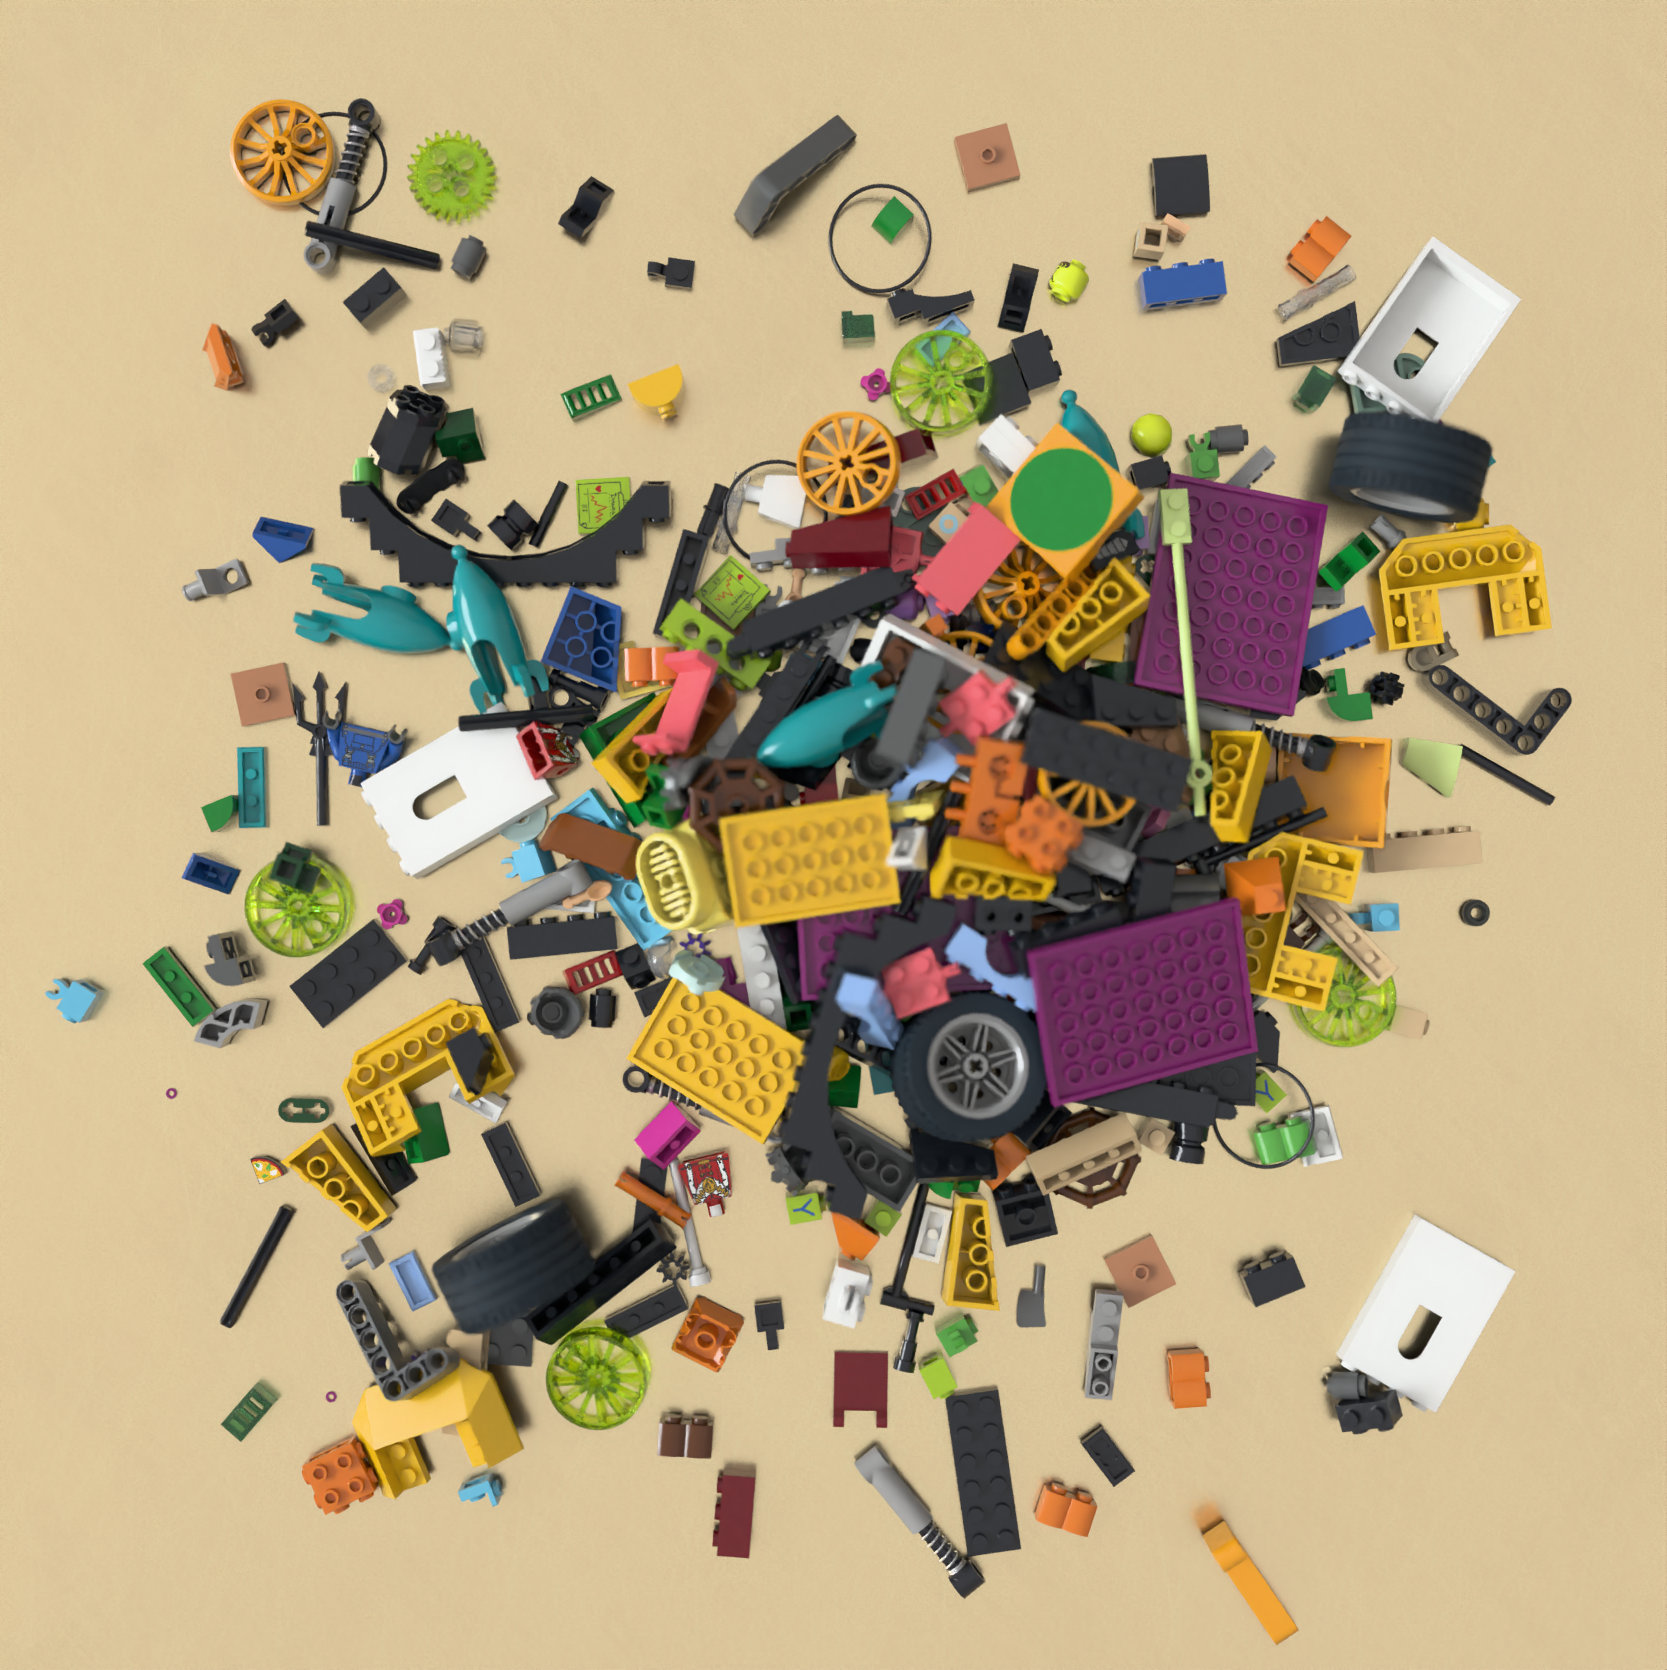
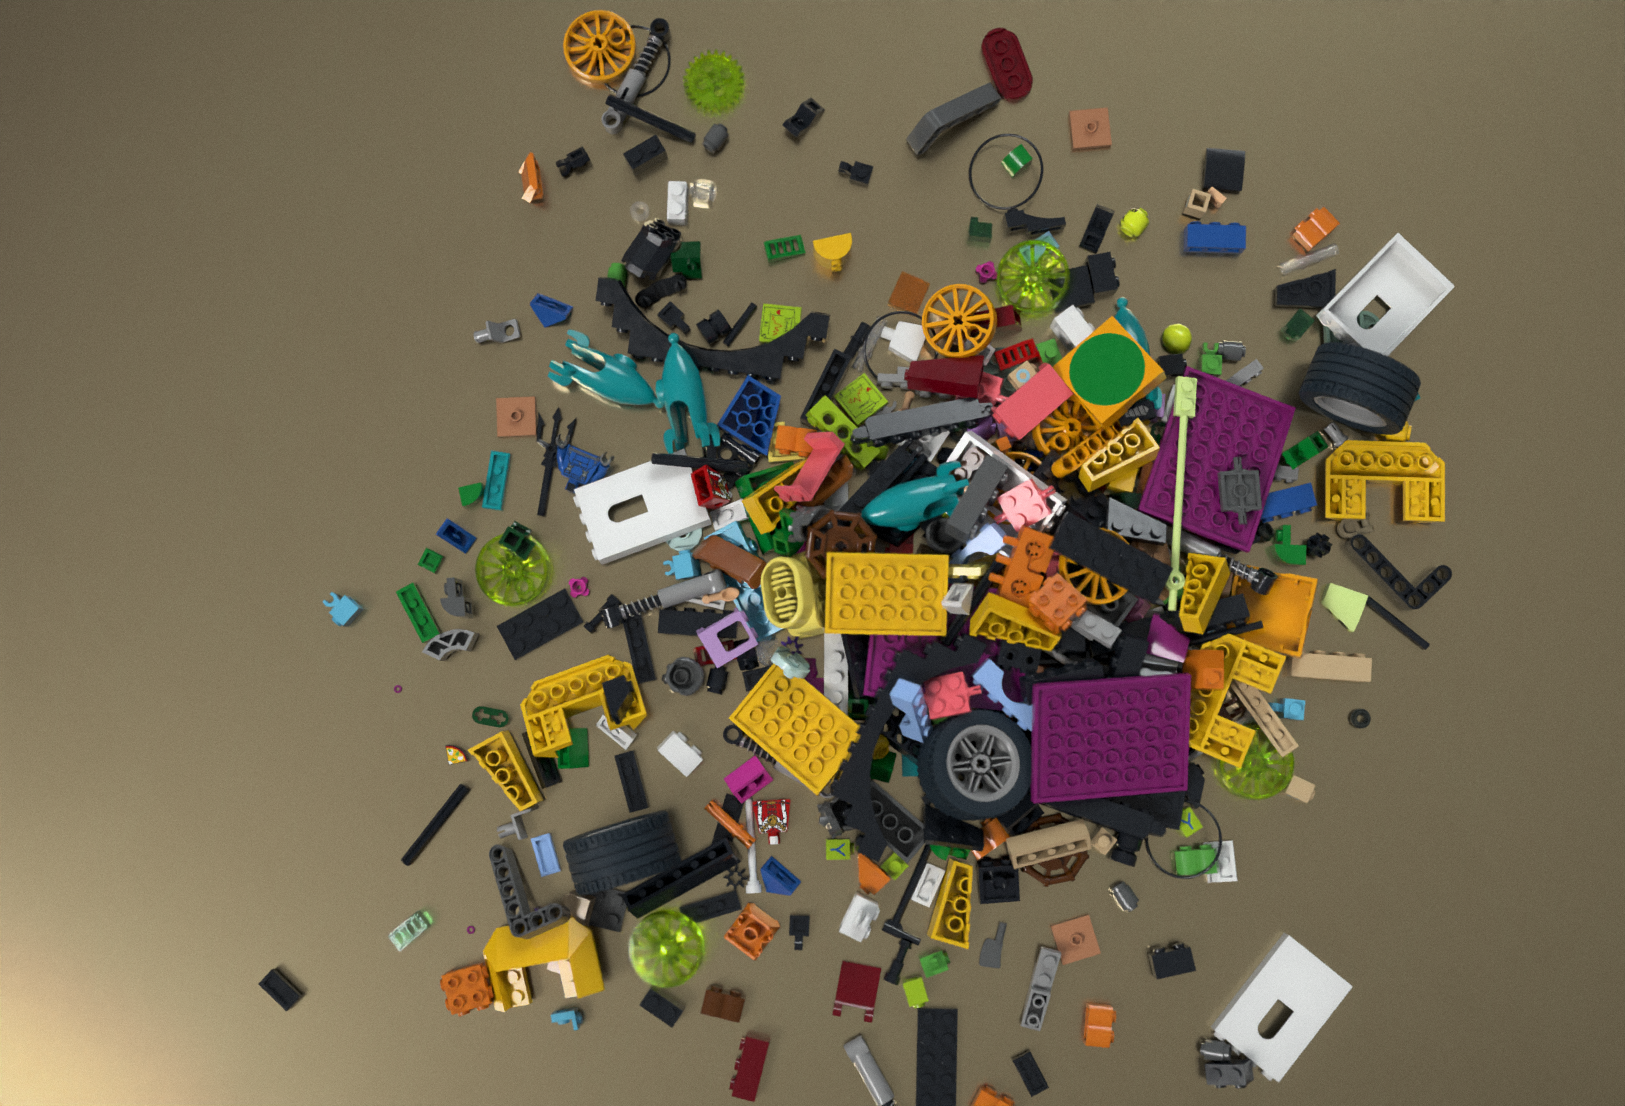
camera: 20 degrees right, 5 degrees down
none -> black plate [258,968,302,1012]
none -> green tile [417,547,445,574]
none -> black brick [639,985,685,1028]
none -> white brick [657,731,703,777]
none -> lavender window [696,607,759,668]
none -> white plate [710,499,751,531]
none -> blue slope [760,856,801,896]
none -> clear orange piece [888,271,930,314]
none -> dark red tile [981,28,1033,102]
none -> dark grey brick [1111,881,1139,912]
none -> magenta slope [1146,613,1190,663]
none -> dark grey plate [1218,457,1262,525]

